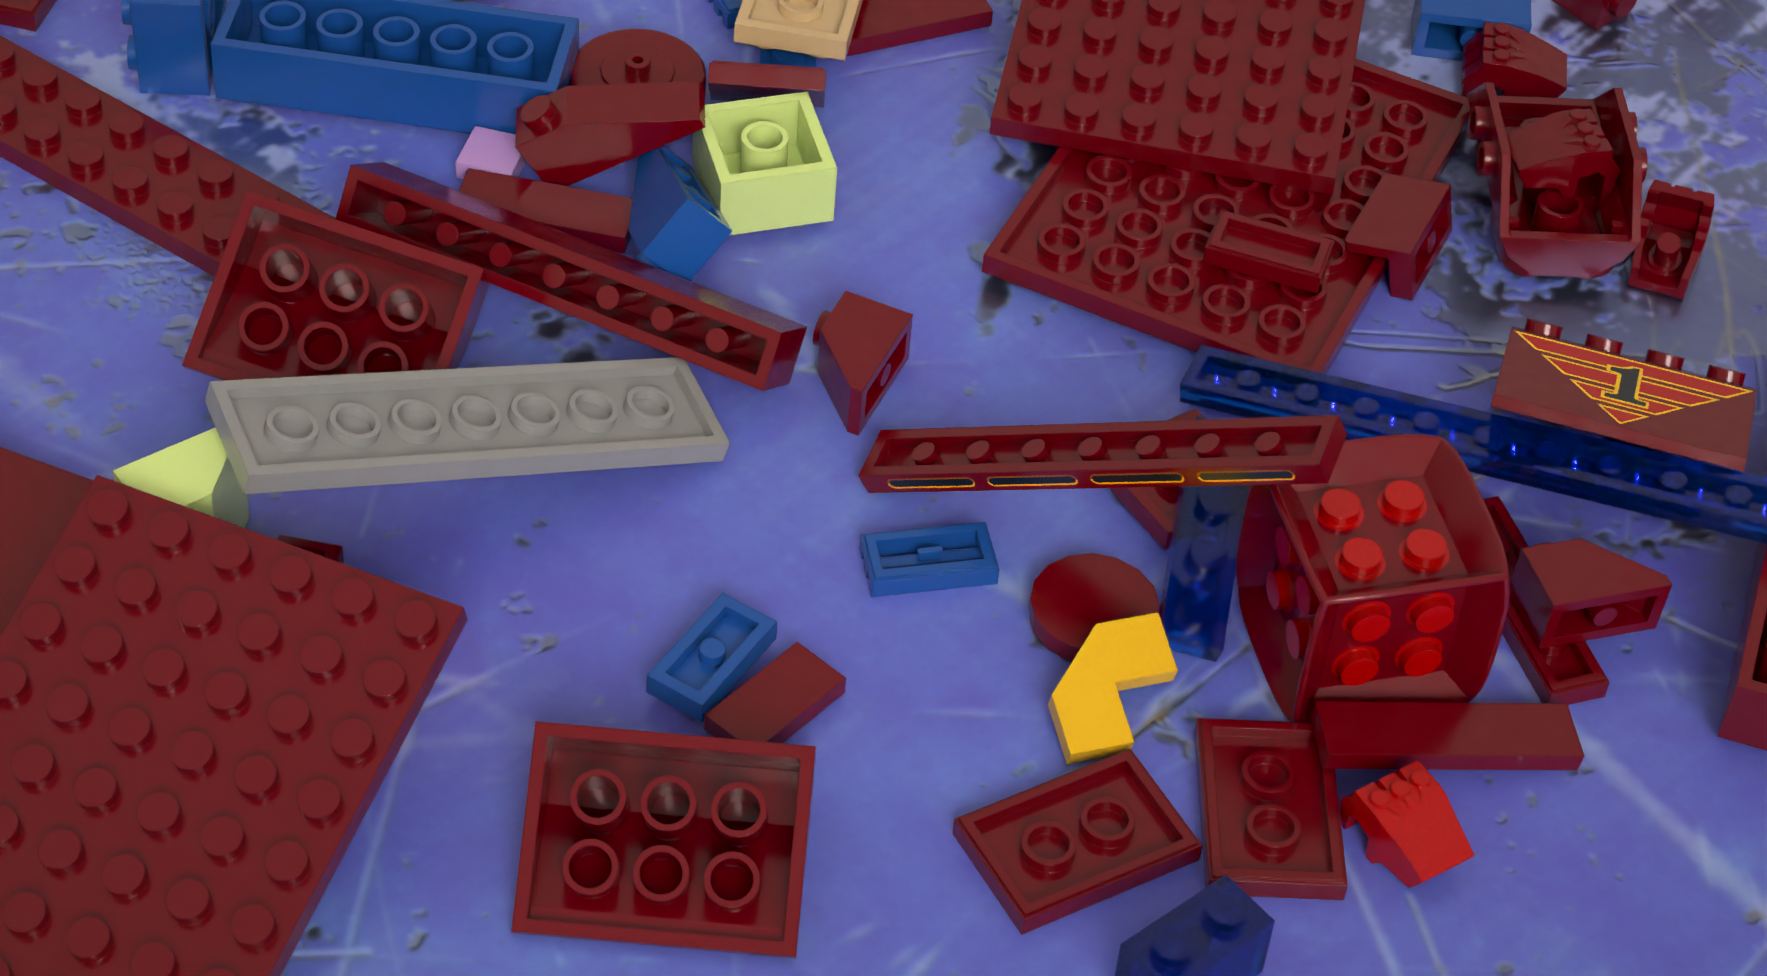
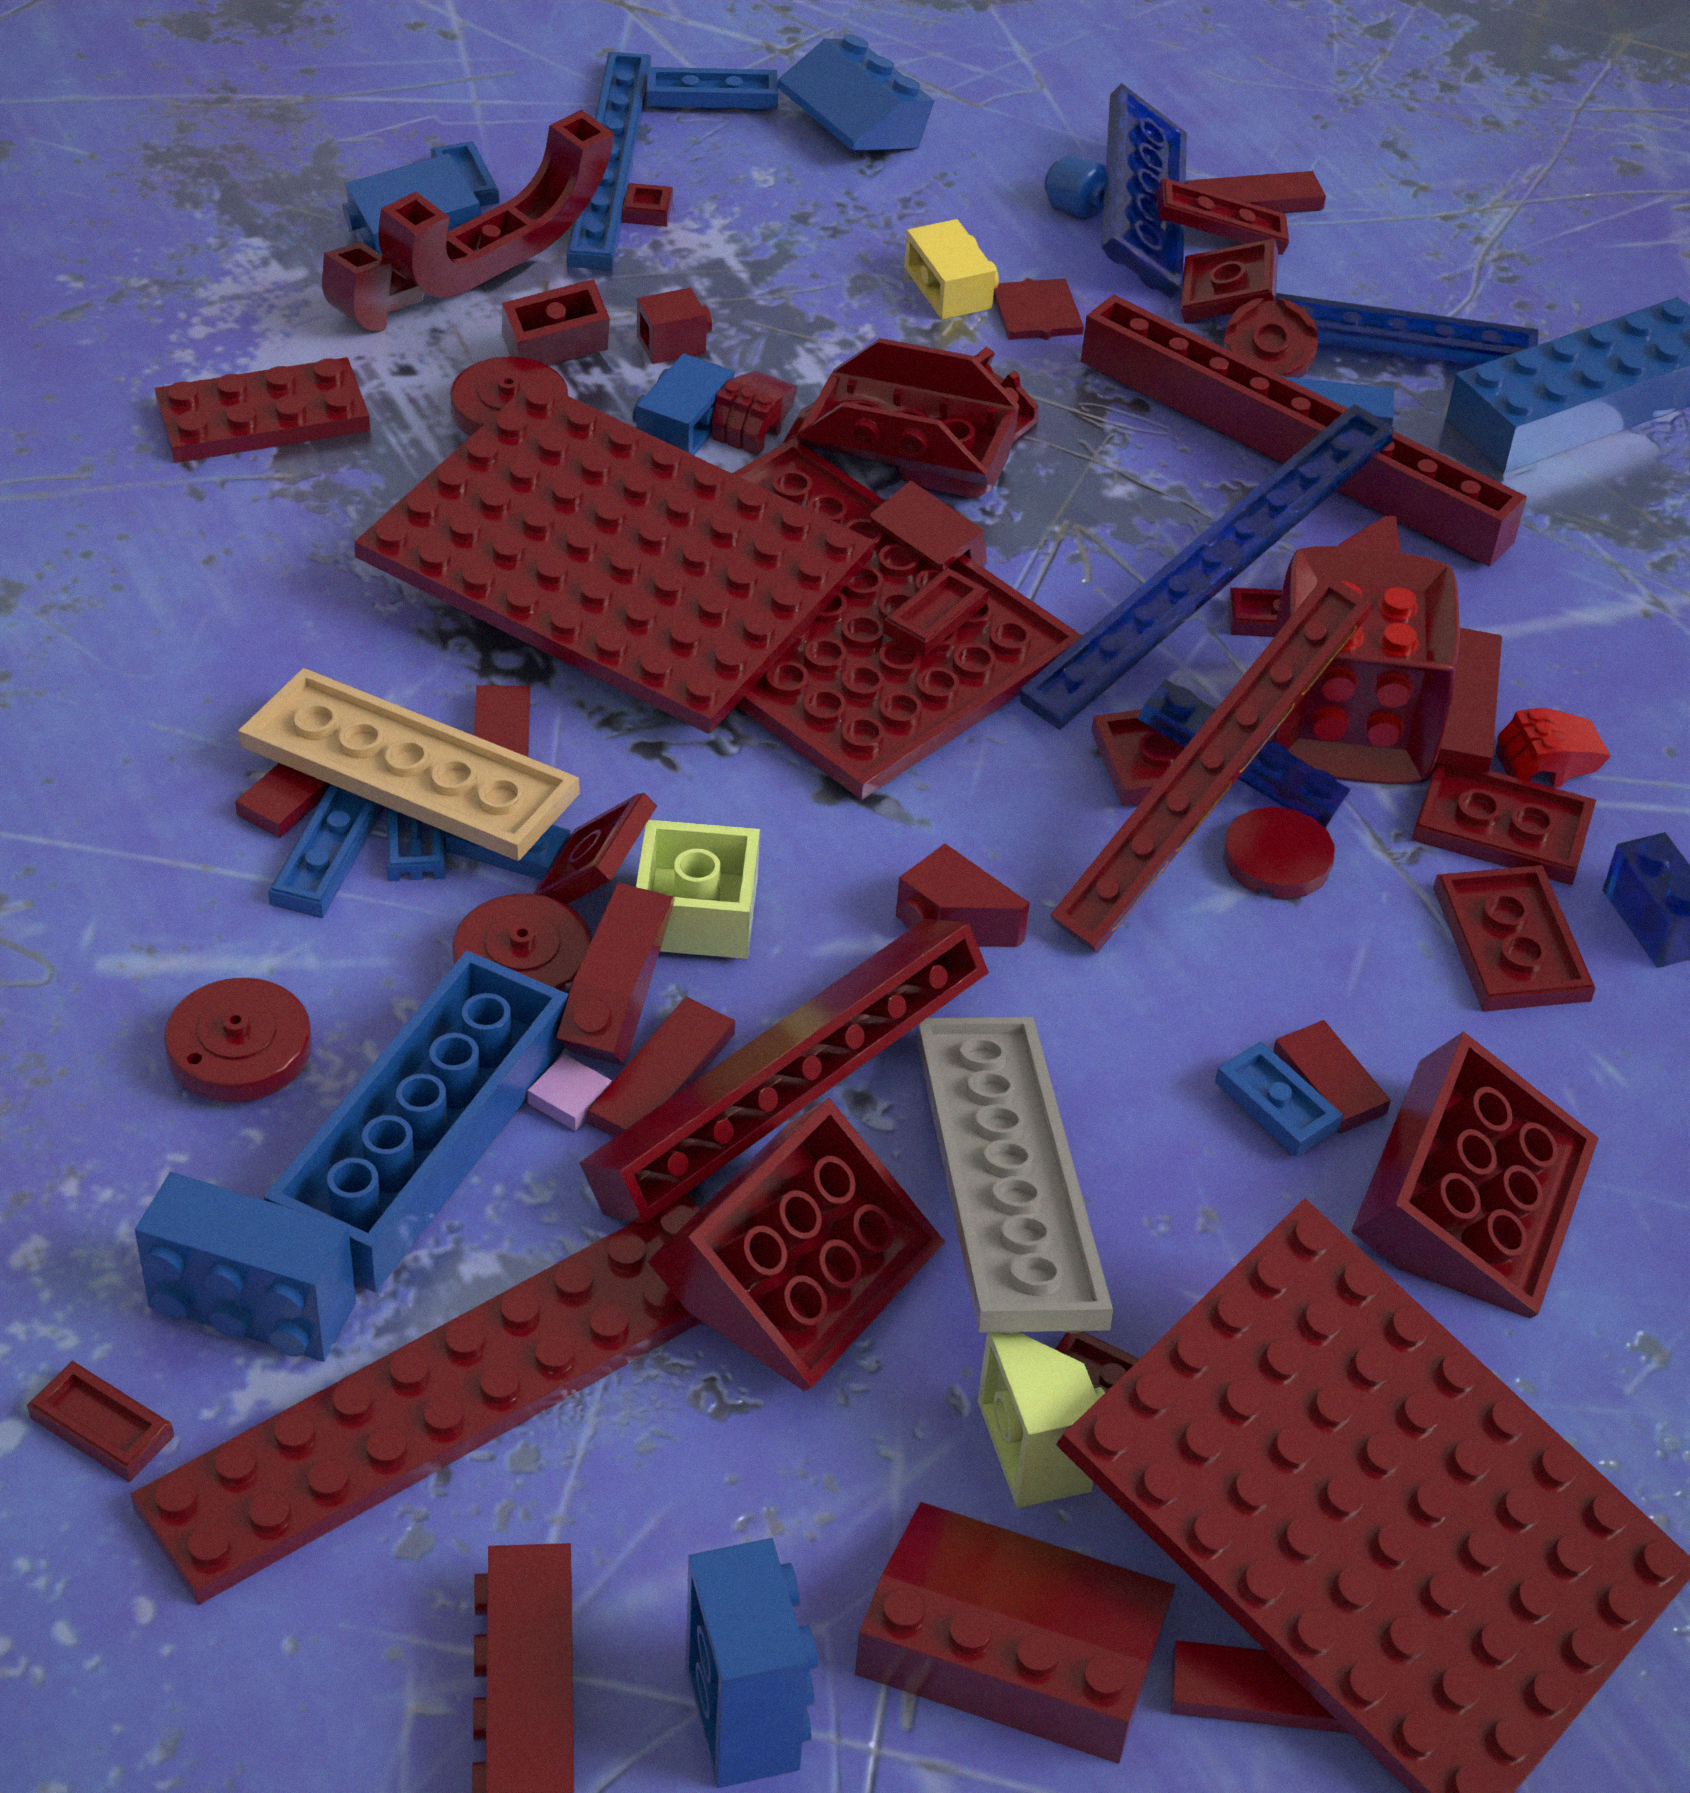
camera: 70 degrees left, 0 degrees up
blue slope [628,145,732,281] -> none
blue tile [859,522,999,597] -> none
yellow tile [1048,612,1178,765] -> none
dark red slope [1491,318,1757,472] -> none
dark red hand [1506,109,1621,198] -> none

